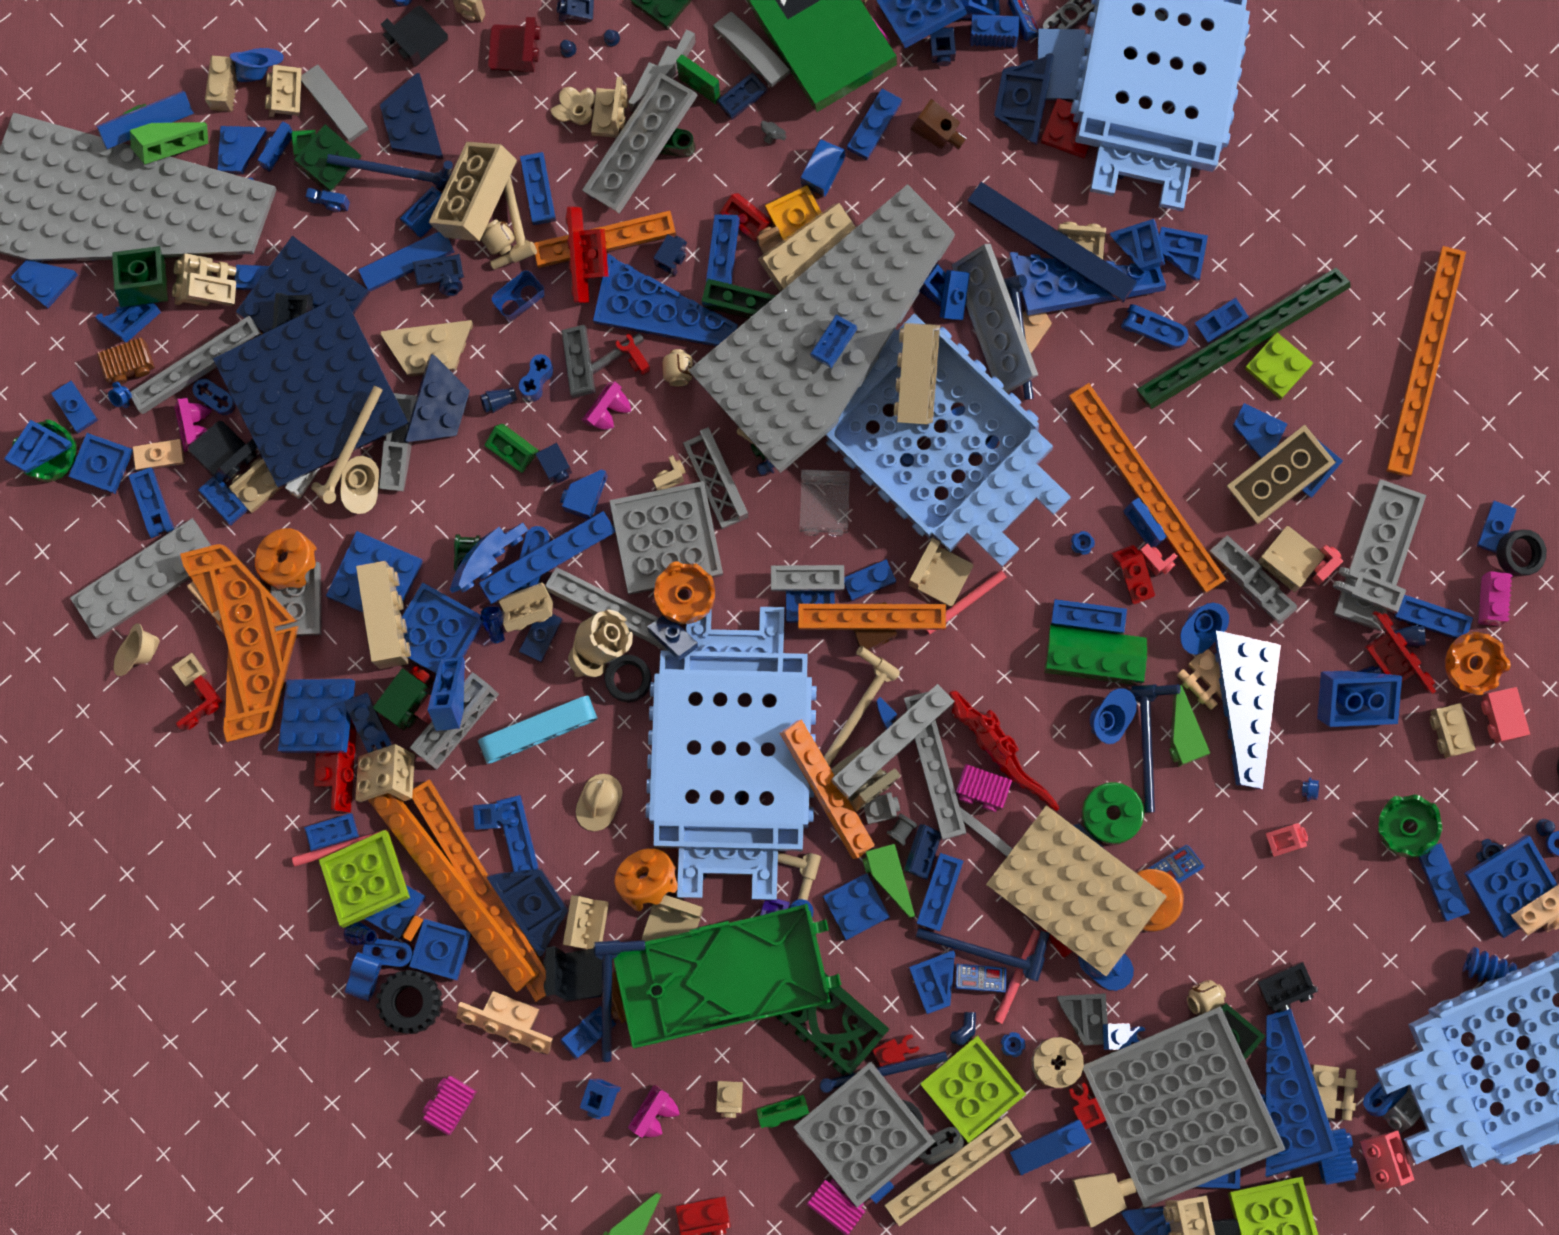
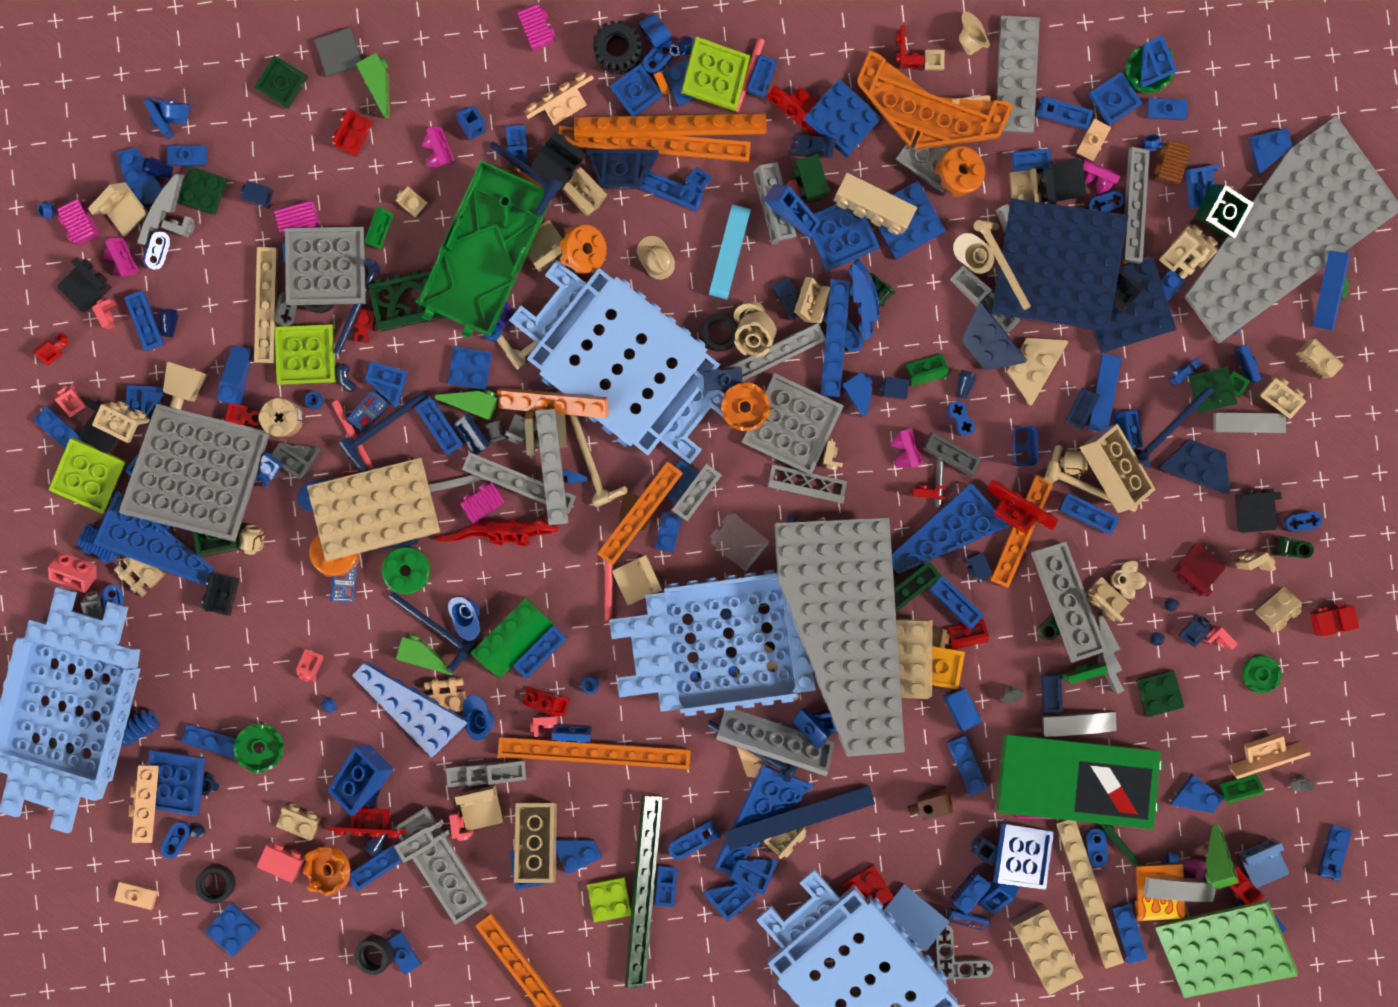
camera: 120 degrees right, 10 degrees up
bright green slope [130,122,208,165] -> none
blue wing [217,126,267,174] -> none
blue piece [230,48,284,82] -> none
tan bracket [356,744,415,802] -> none
red tile [409,666,433,687] -> none
dark blue plate [439,275,463,296] -> none
clear blue cone [480,606,505,644] -> none
tan head [662,349,693,387] -> none
blue plate [810,315,858,368] -> none
tan brick [894,323,940,424] -> none
dark blue wing [994,53,1054,145] -> none
dark pink brick [1478,571,1513,627] -> none

